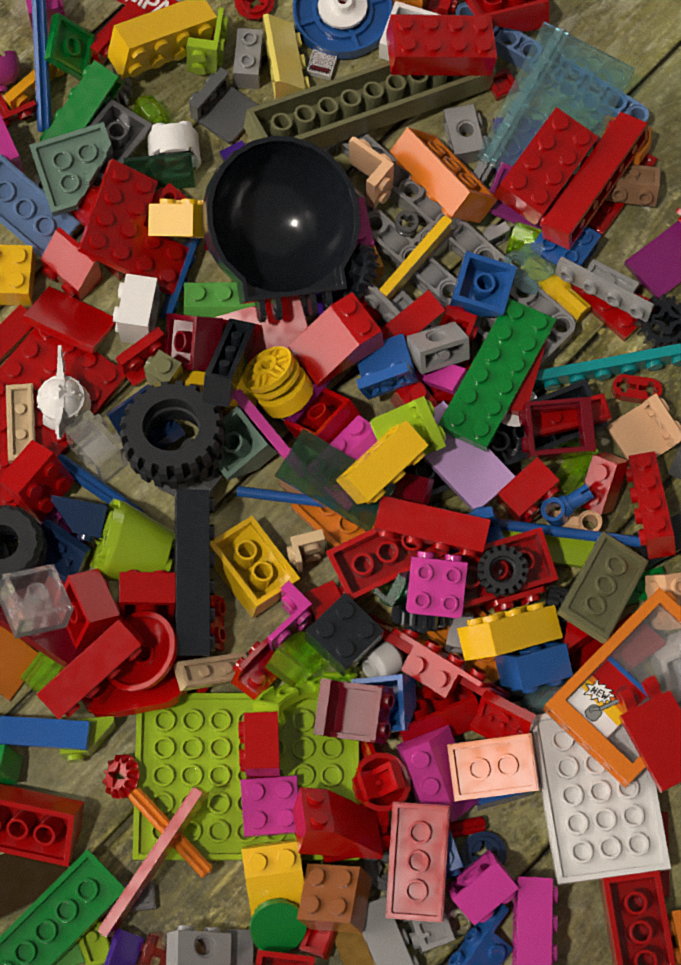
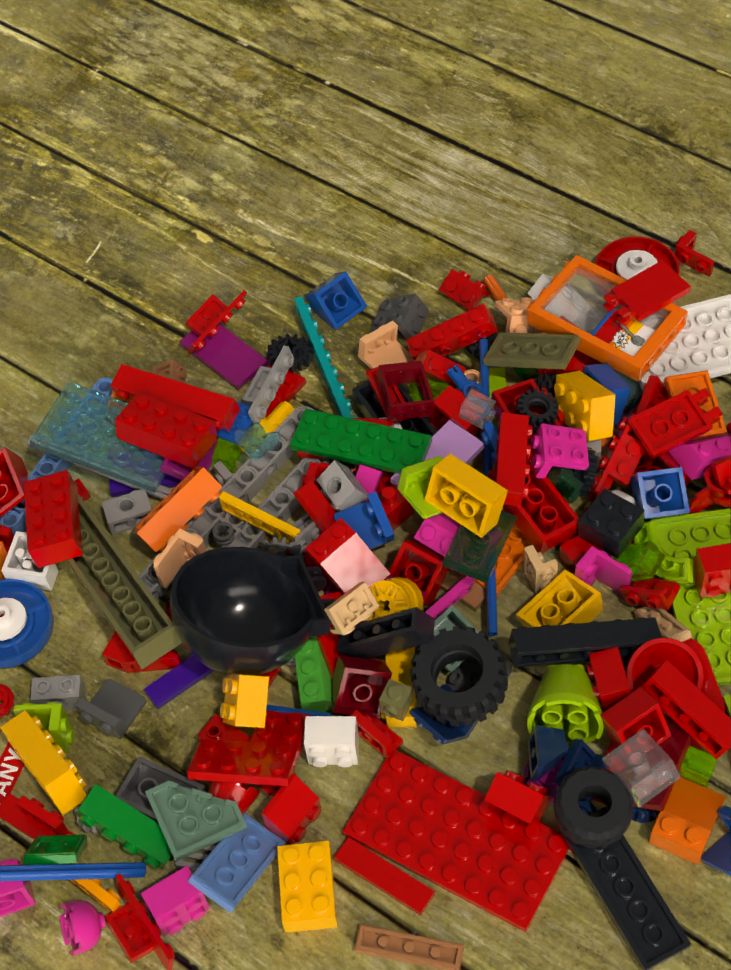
camera: 90 degrees left, 15 degrees down
tan tile [6,383,36,464] -> none
red tile [22,286,116,354] -> none
white helmet [37,345,91,439] -> none
blue axle [57,454,144,513] -> none
clear brick [64,409,128,484] -> none
clear green piece [124,152,195,191] -> none
clear neon green brick [133,95,169,131] -> none
white brick [147,121,201,178] -> none
light yellow slope [263,14,310,99] -> none
tile [306,49,337,81] -> none
panel [313,678,395,744] -> none
blue slope [449,251,517,317] -> none
red beam [611,374,663,404] -> none
none -> tan bracket [324,582,379,635]
none -> clear brick [459,389,497,429]
none -> red tile [628,388,723,459]

